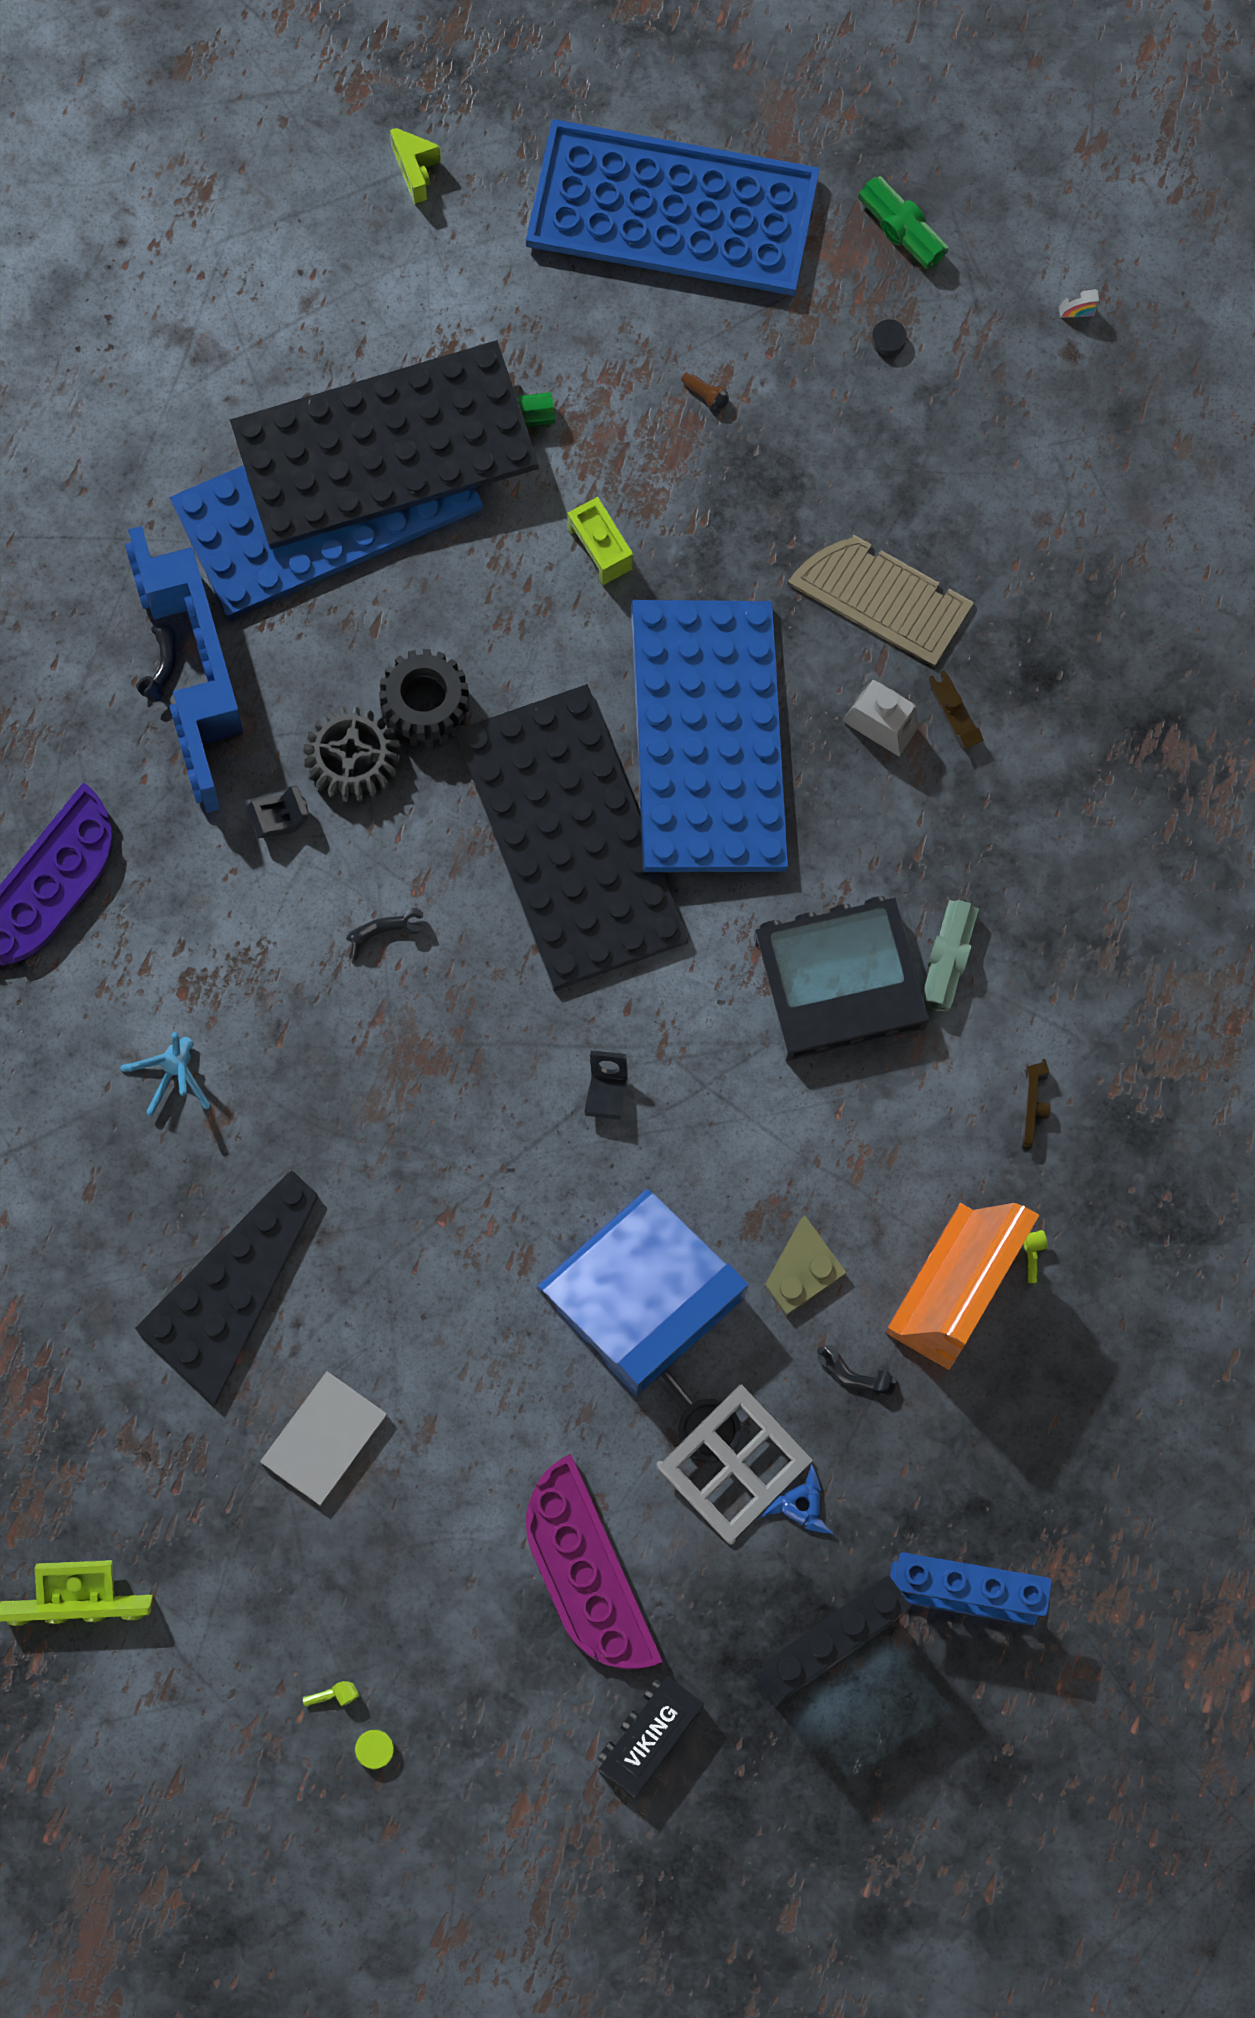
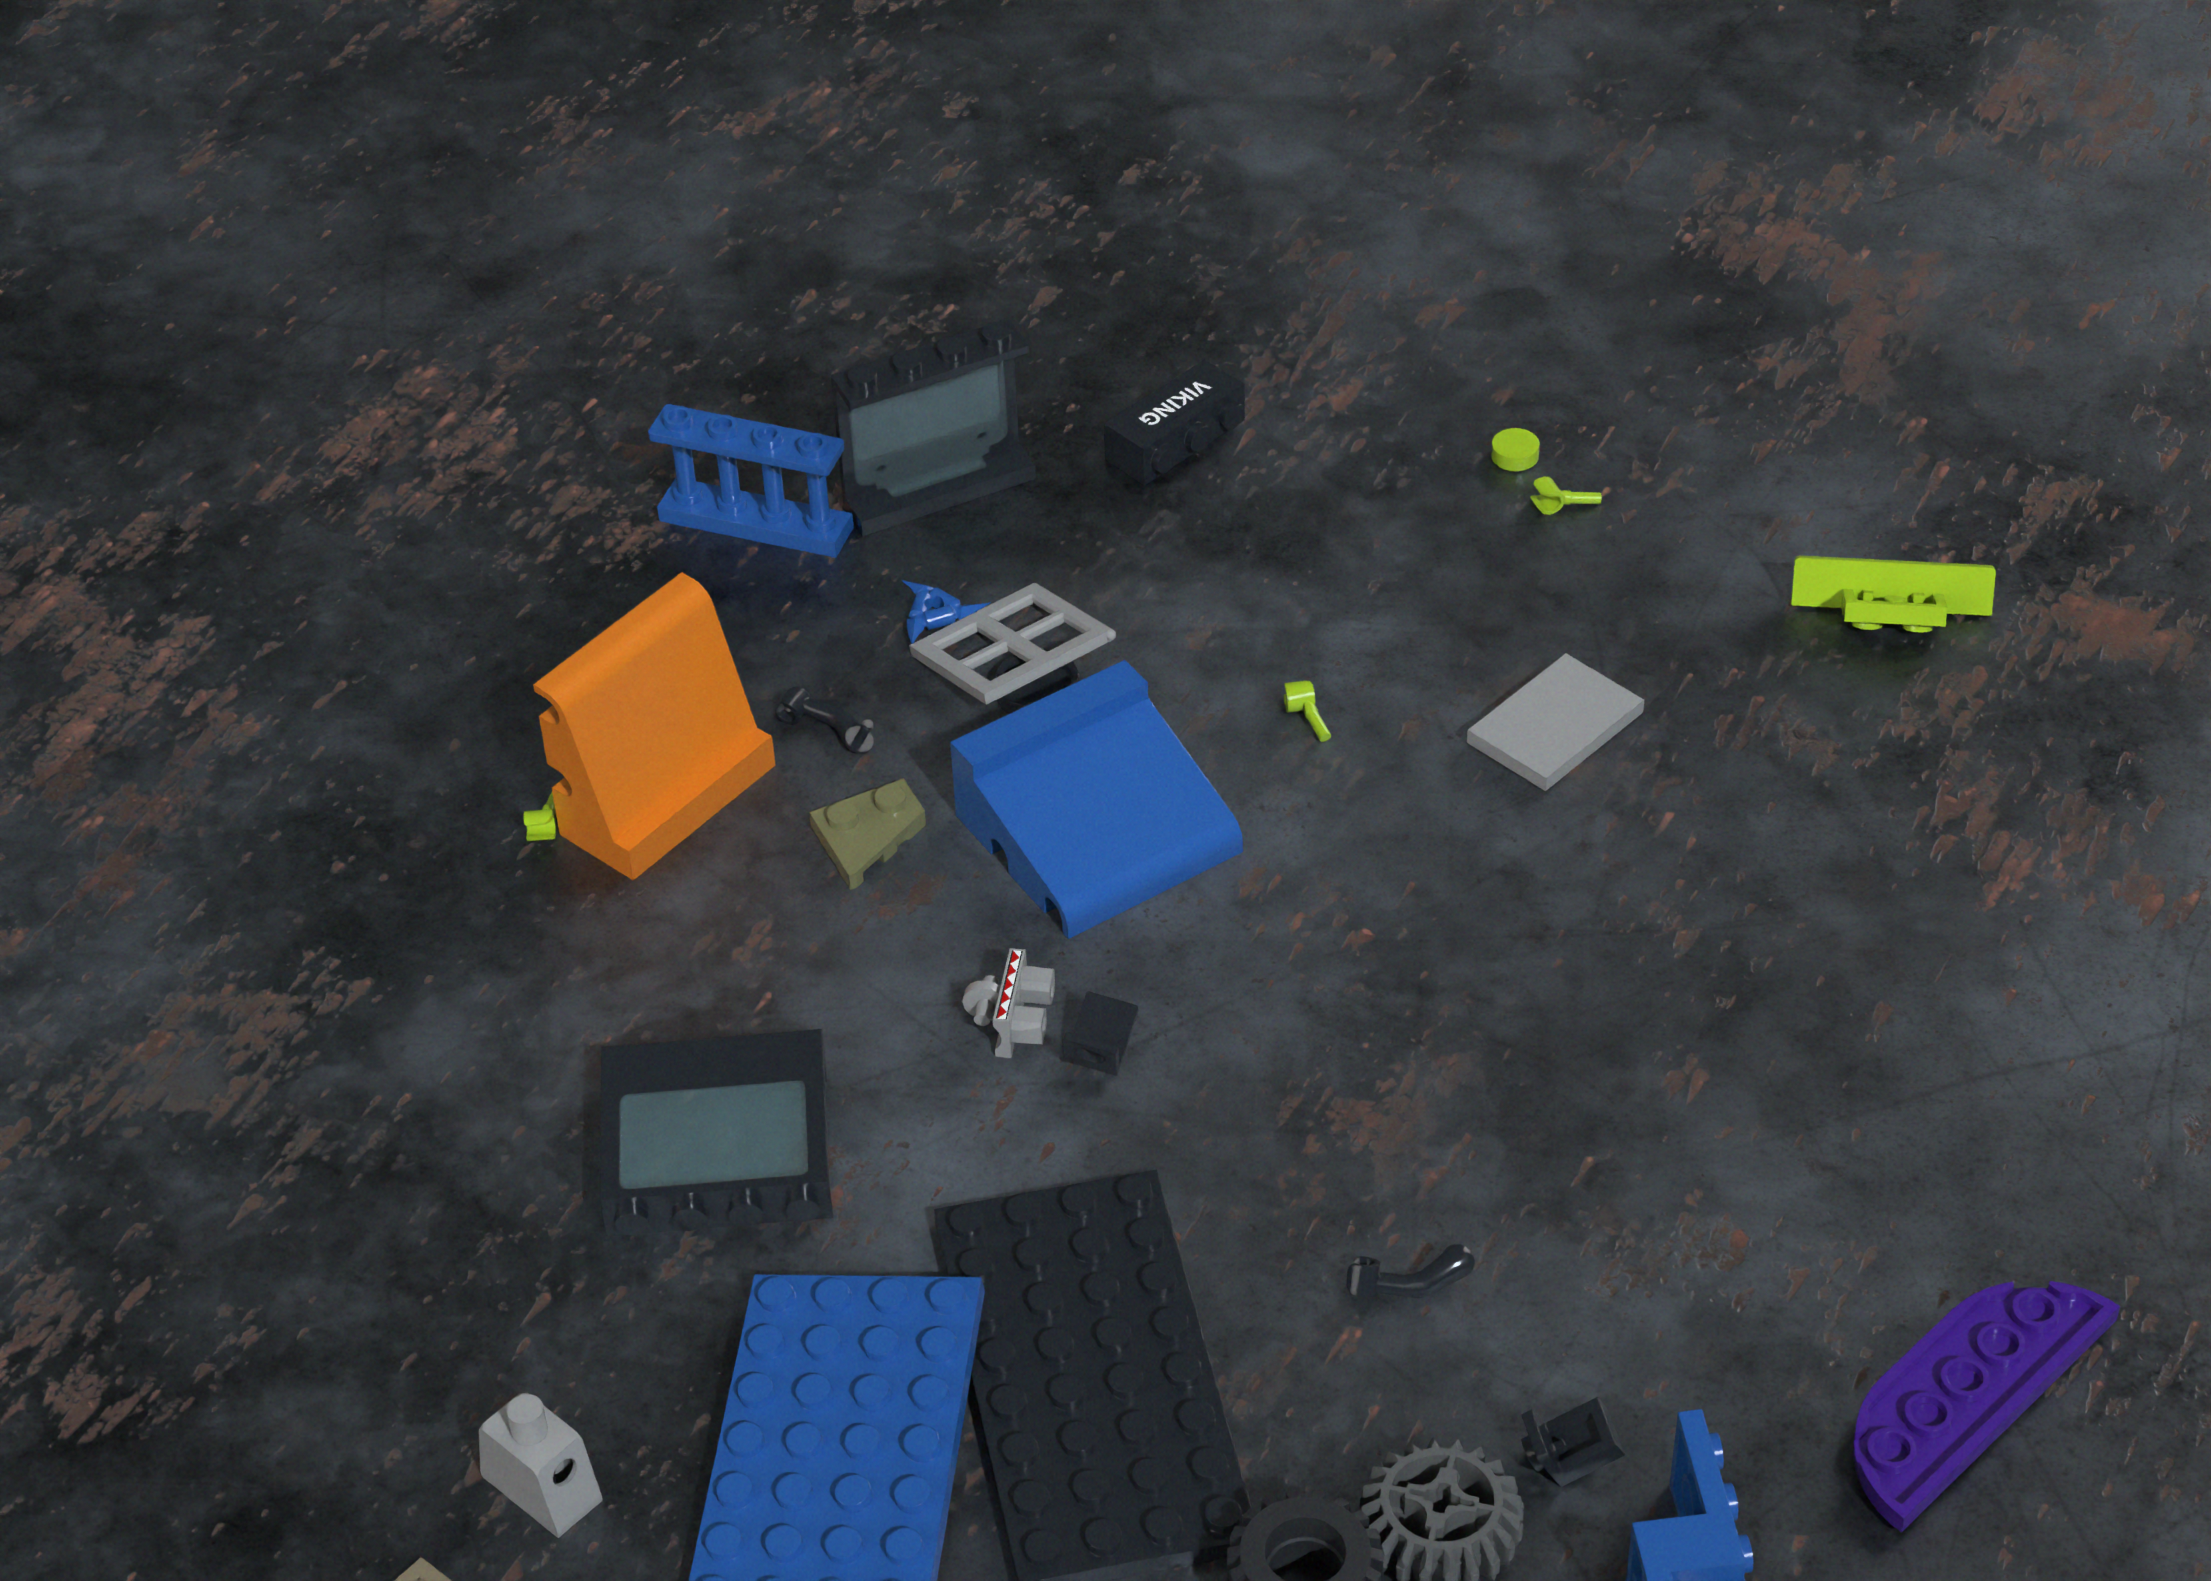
camera: 165 degrees left, 30 degrees down
dark azure plant [120,1032,210,1116] -> none
black wing [135,1169,318,1406] -> none
magenta plate [526,1454,663,1670] -> none
sand green piece [922,900,979,1012] -> none
dark brown piece [928,671,984,749] -> none
dark brown piece [1022,1059,1051,1148] -> none
none -> light grey hips [962,948,1055,1058]
none -> lime hand [1283,680,1331,742]

